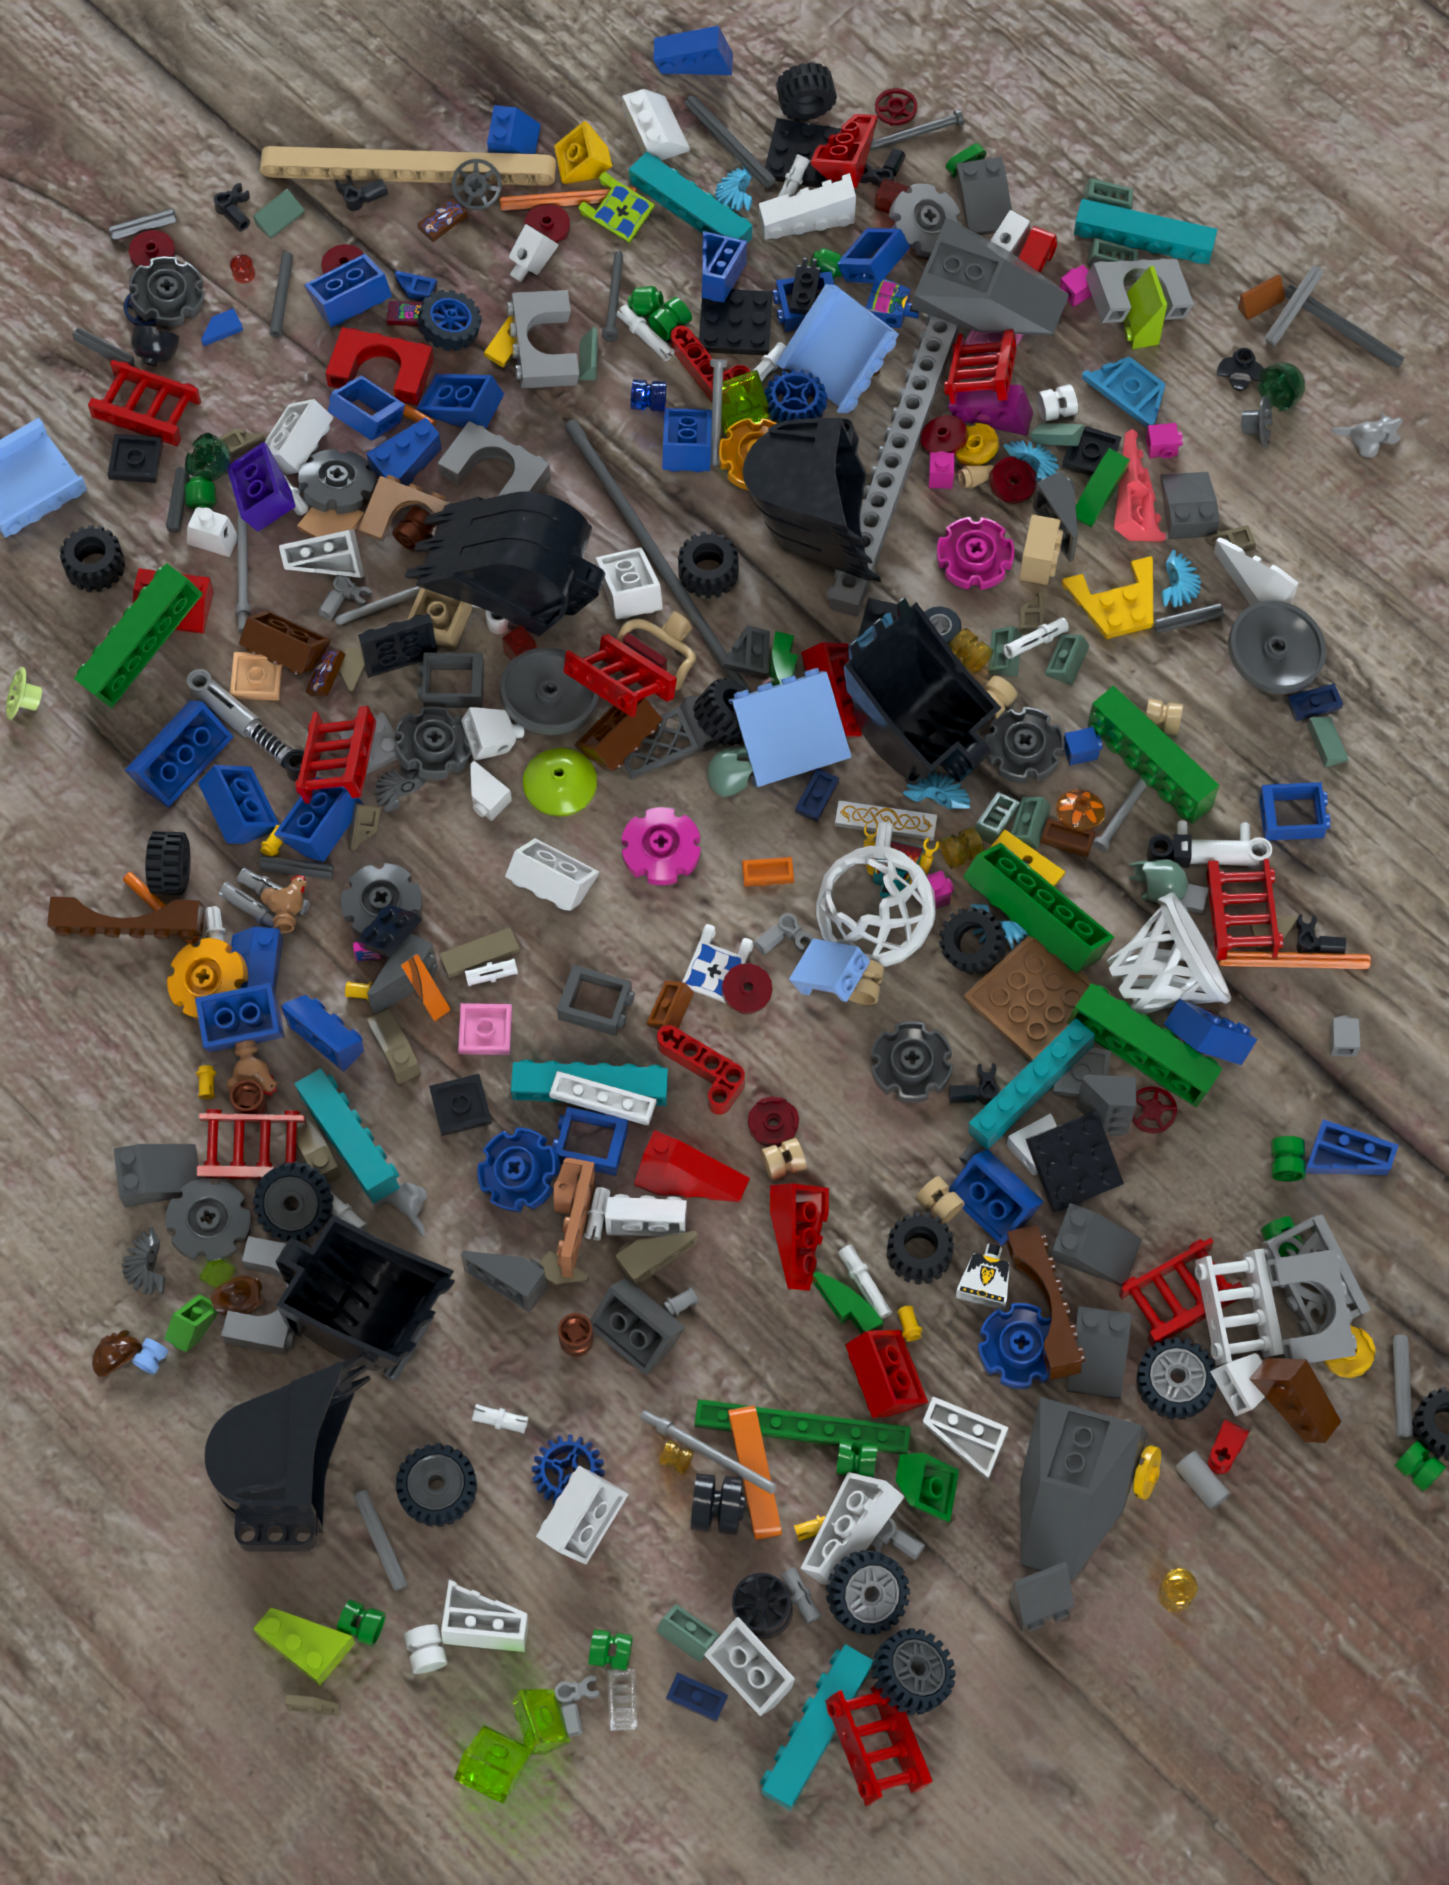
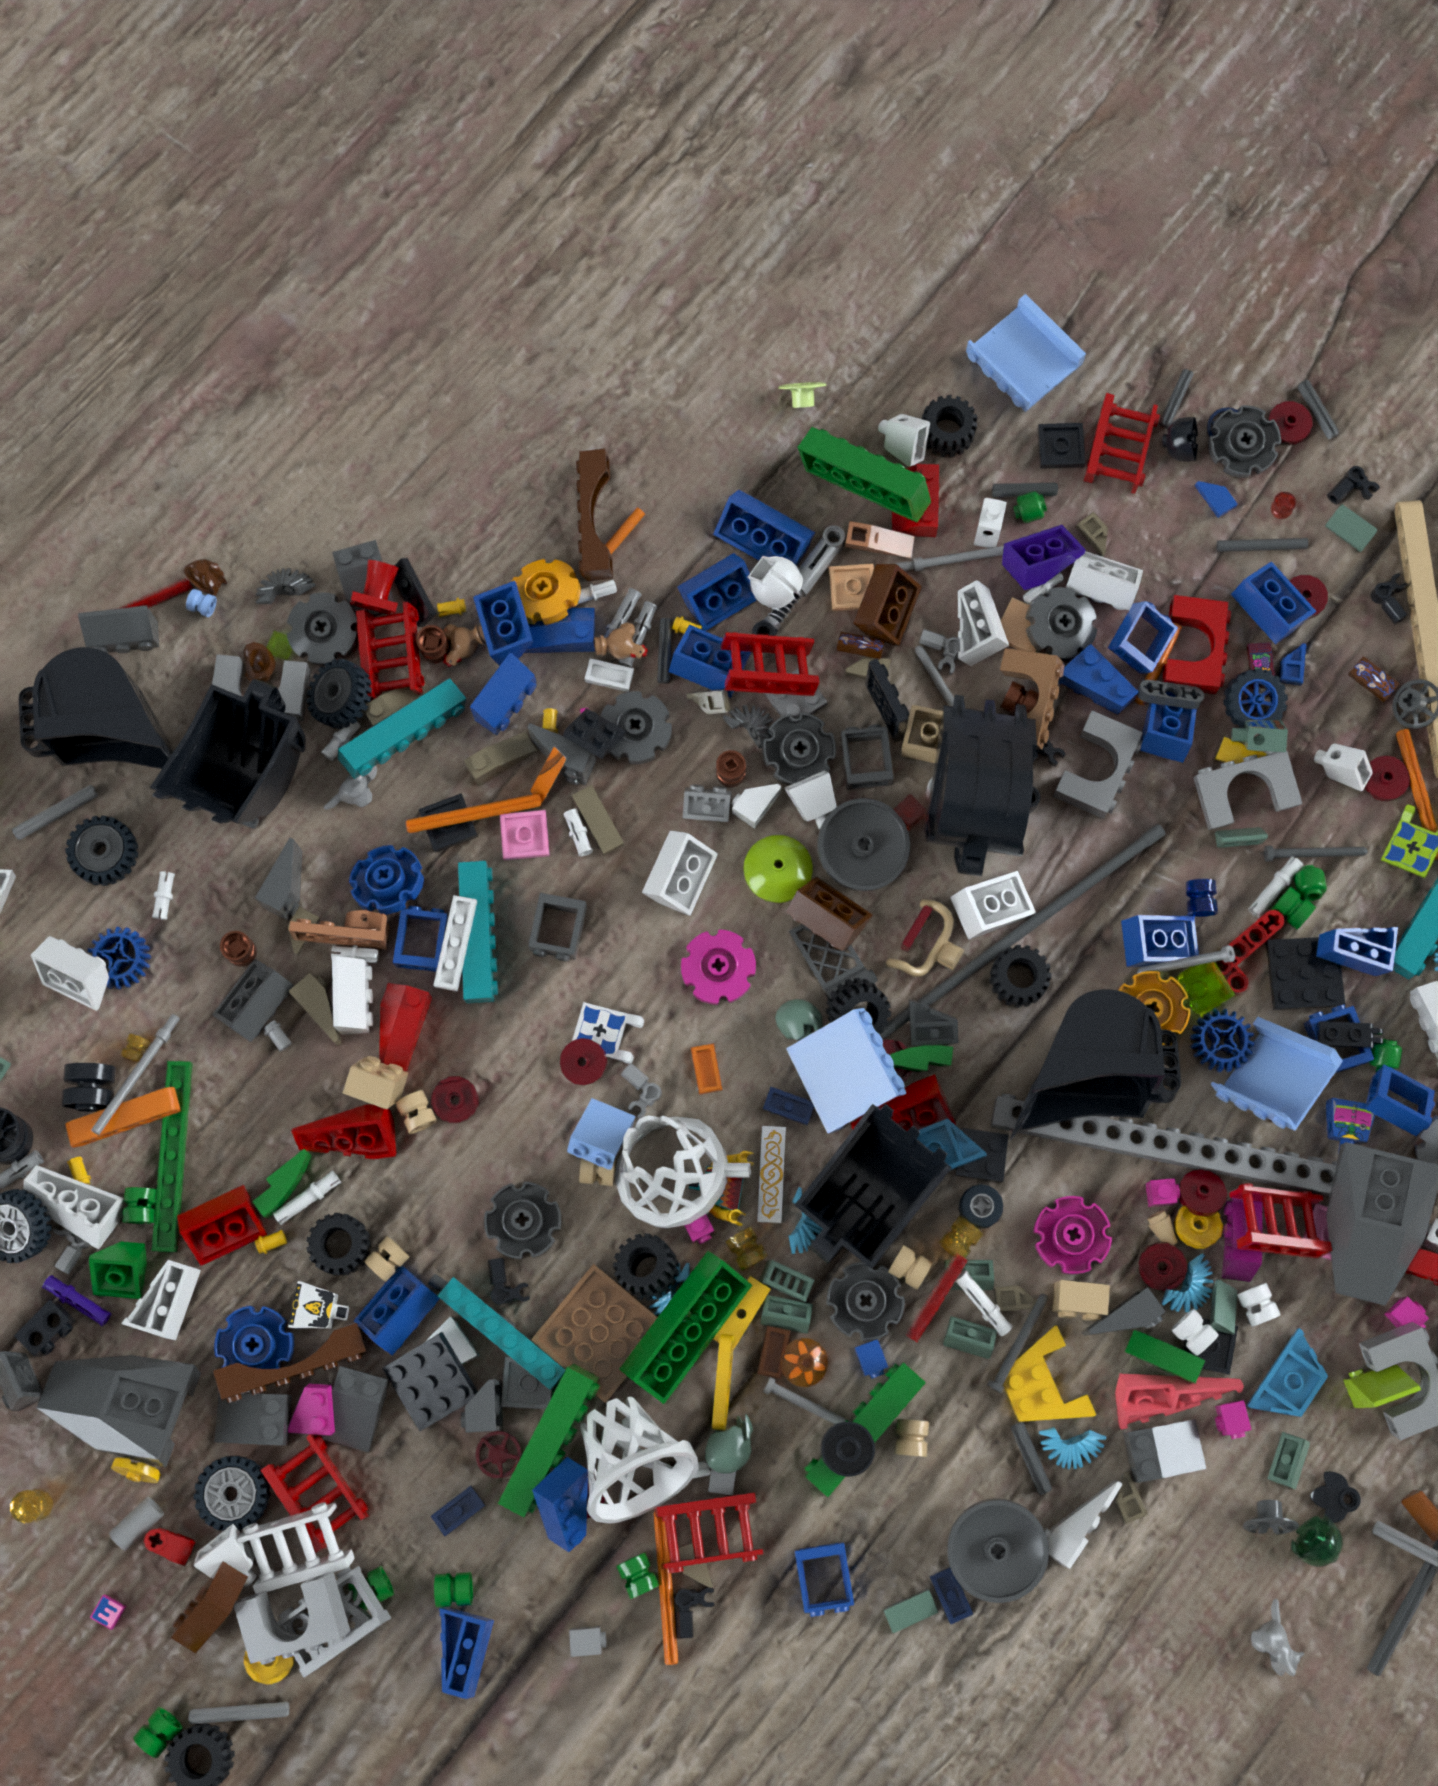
camera: 85 degrees right, 10 degrees up
black tyre [145,831,191,895] -> none
bright green slope [164,1294,219,1352] -> none
clear green cylinder [185,432,231,482] -> none
red fence [563,634,677,717] -> none
dark orange slope [646,980,694,1030] -> none
red beam [657,1025,745,1115] -> none
white axle [751,342,787,383] -> none
white piece [1146,820,1272,871] -> none
none -> black brick [14,1300,76,1357]
none -> dark purple pin [42,1275,111,1327]
none -> dark grey slope [78,606,159,653]
none -> tile [90,1594,126,1630]
none -> red axle [117,578,193,609]
none -> dark pink wing [288,1384,335,1436]
none -> tan brick [343,1056,409,1109]
none -> red plant [350,560,399,615]
none -> black plate [394,558,436,627]
none -> orange axle [406,794,541,833]
none -> dark blue plate [431,1485,486,1536]
none -> white tile [584,658,634,692]
none -> green wheel [616,1552,659,1599]
none -> light grey bracket [683,784,731,822]
none -> yellow beam [712,1334,734,1431]
none -> copper wheel [716,750,746,787]
none -> white piece [747,556,803,609]
none -> black wheel [820,1422,875,1477]
none -> slope [845,521,915,559]
none -> white torso [878,414,930,466]
none -> red axle [906,1253,968,1342]
none -> dark grey bar [987,1293,1048,1394]
none -> dark grey beam [1137,680,1204,709]
none -> white wheel [1171,1309,1219,1356]
none -> sand green torso [1231,720,1288,752]
none -> sand green slope [1267,1432,1310,1490]

